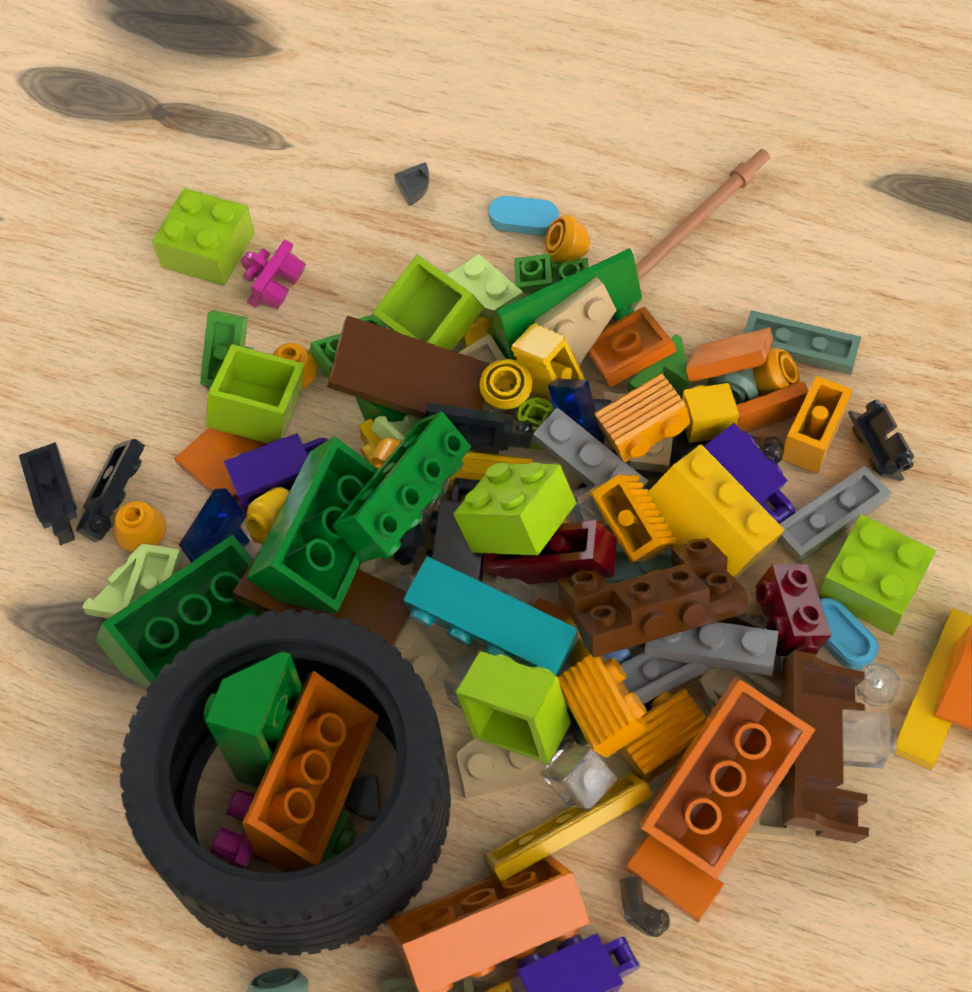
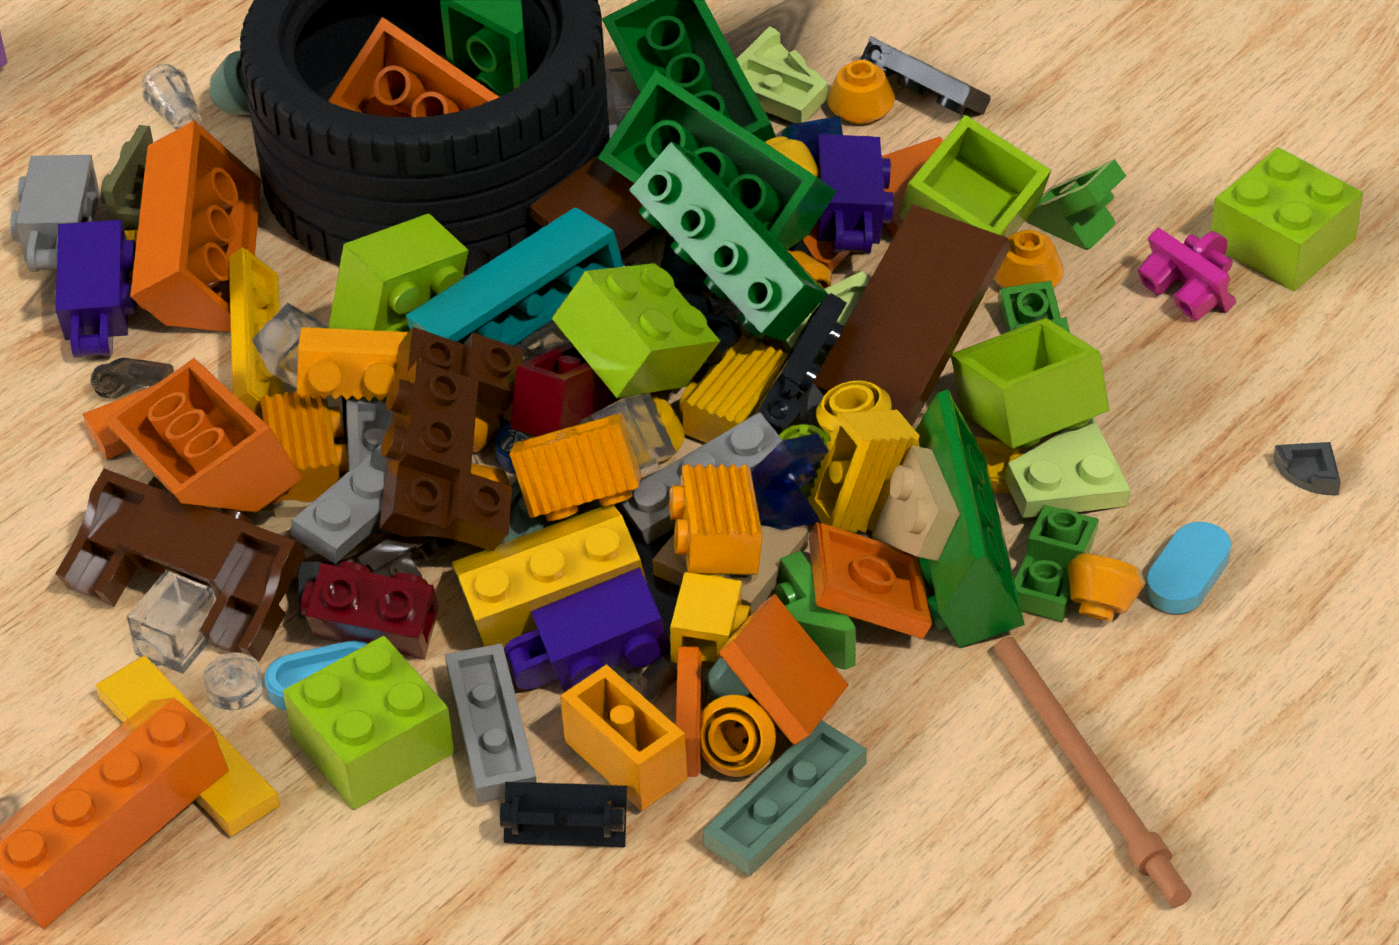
camera: 110 degrees right, 15 degrees down
black hinge [19,442,78,545] -> none

